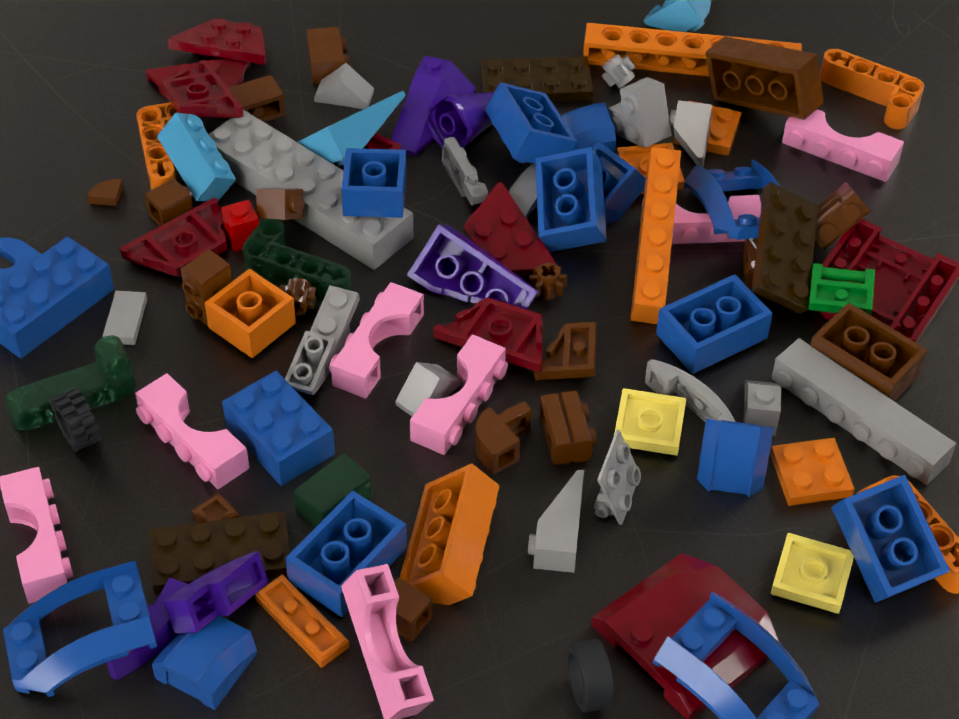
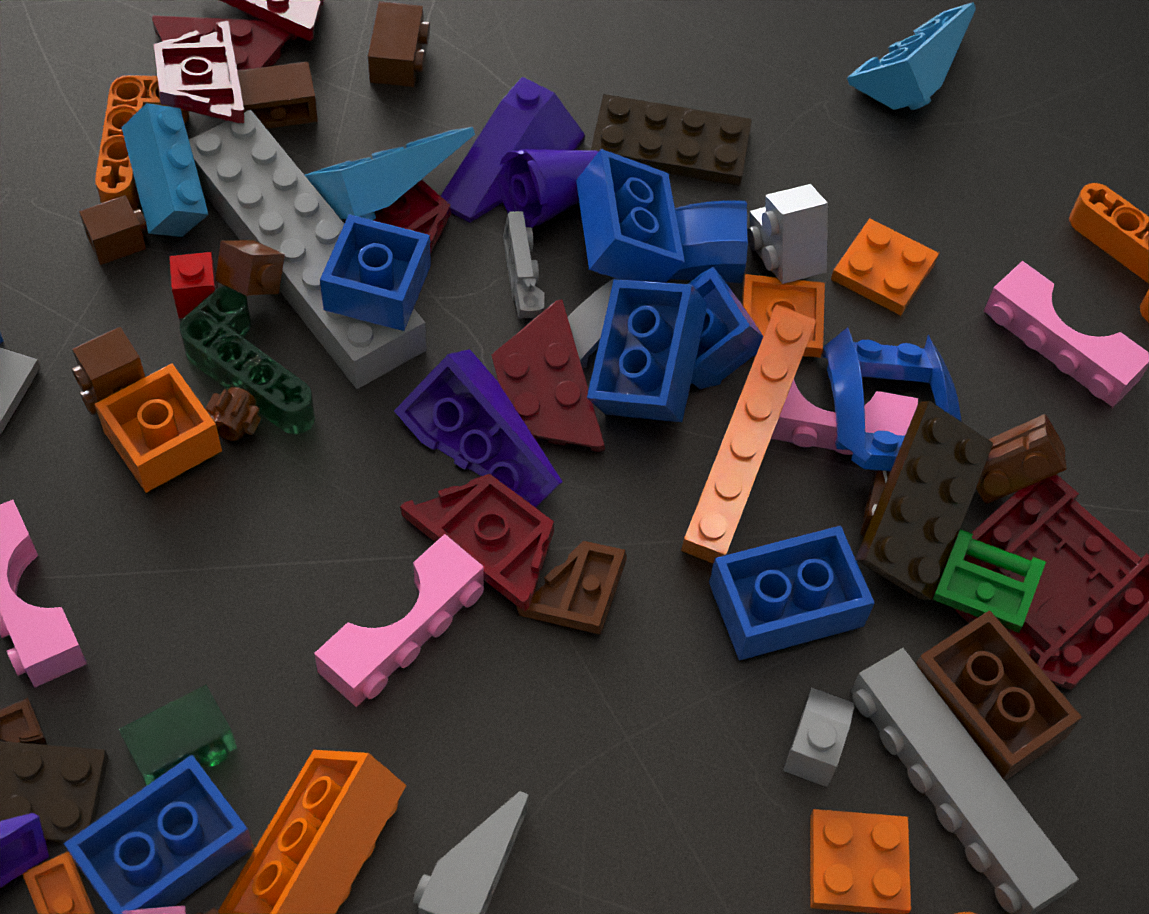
camera: 10 degrees right, 10 degrees up
reddish brown tile [87,179,124,206] -> none
dark red wing [119,197,227,277] -> none
blue brick [222,371,335,487] -> none
light grey slope [285,285,360,395] -> none
light grey slope [314,63,374,109] -> none
bright pink arch [329,282,424,399] -> none
light grey slope [395,362,462,417] -> none
reddish brown brick [476,401,532,475] -> none
reddish brown gear [529,262,567,300] -> none
reddish brown brick [539,390,597,465] -> none
orange brick [583,23,802,76] -> none
light grey hinge [594,430,641,525] -> none
light grey gear [602,54,635,88] -> none
light yellow plate [614,388,686,456] -> none
light grey slope [645,359,736,422] -> none
light grey slope [670,100,712,167] -> none
blue slope [697,418,774,497] -> none
reddish brown brick [705,36,824,120] -> none

